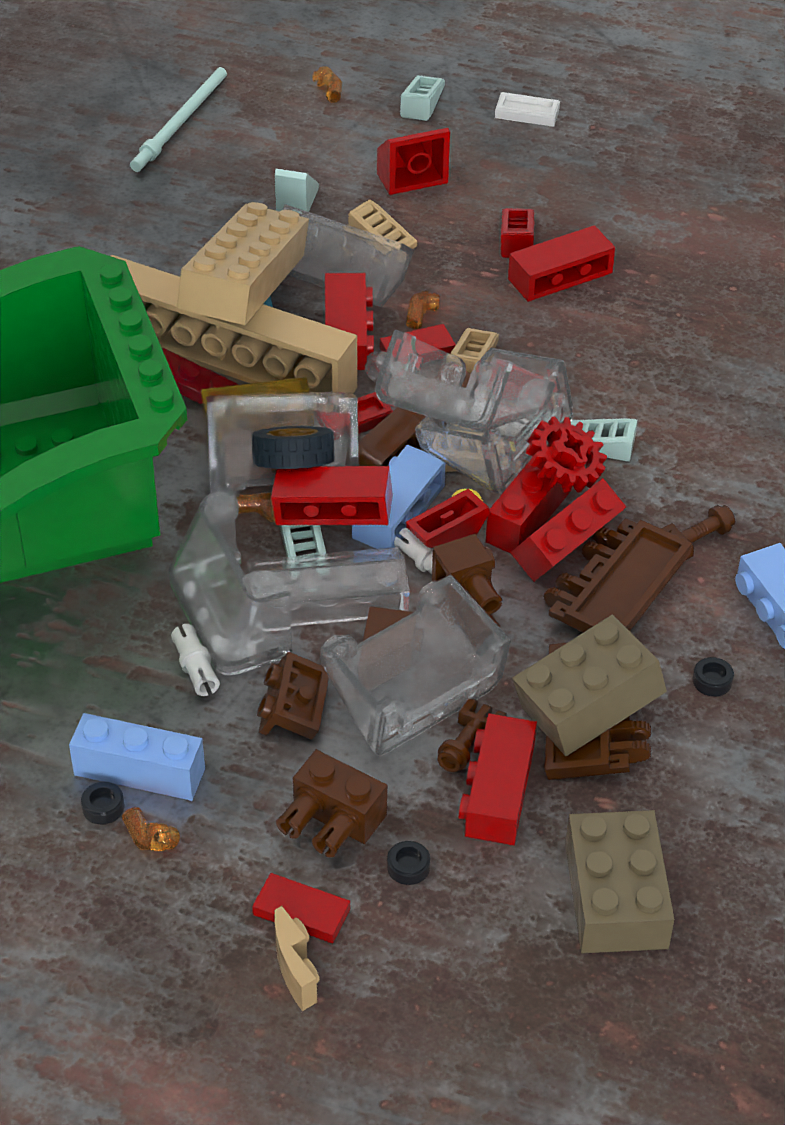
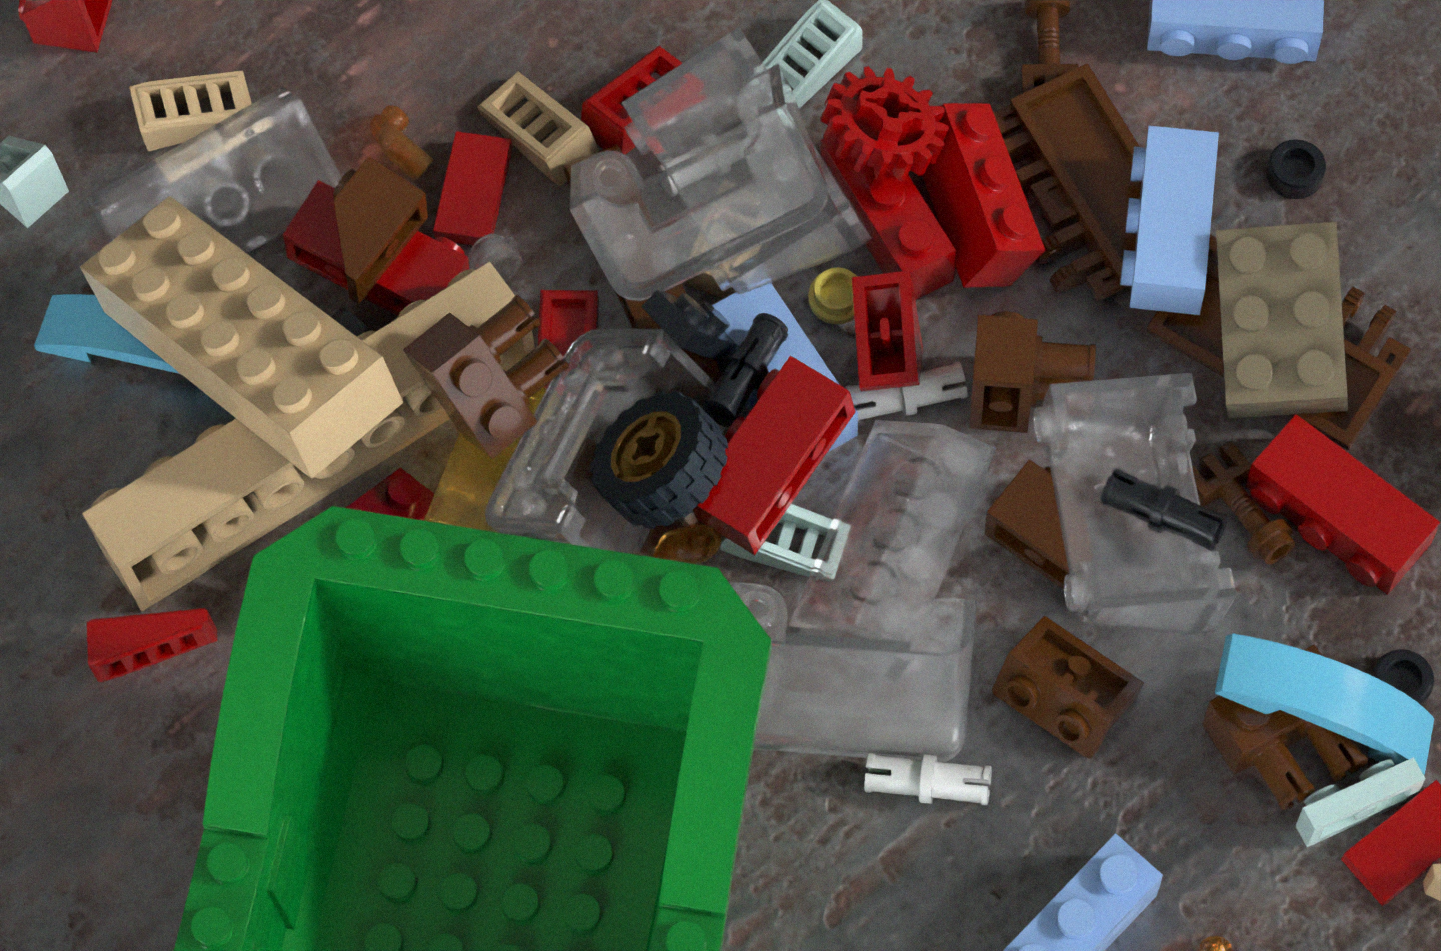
camera: 55 degrees left, 20 degrees up
none -> reddish brown slope [333,156,428,304]
none -> reddish brown brick [403,295,569,460]
none -> black plate [641,289,738,363]
none -> black pin [702,313,789,426]
none -> black pin [1101,468,1228,551]
none -> light blue brick [1120,126,1219,315]
none -> medium azure slope [1215,633,1434,775]
none -> light aqua plate [1296,757,1426,847]

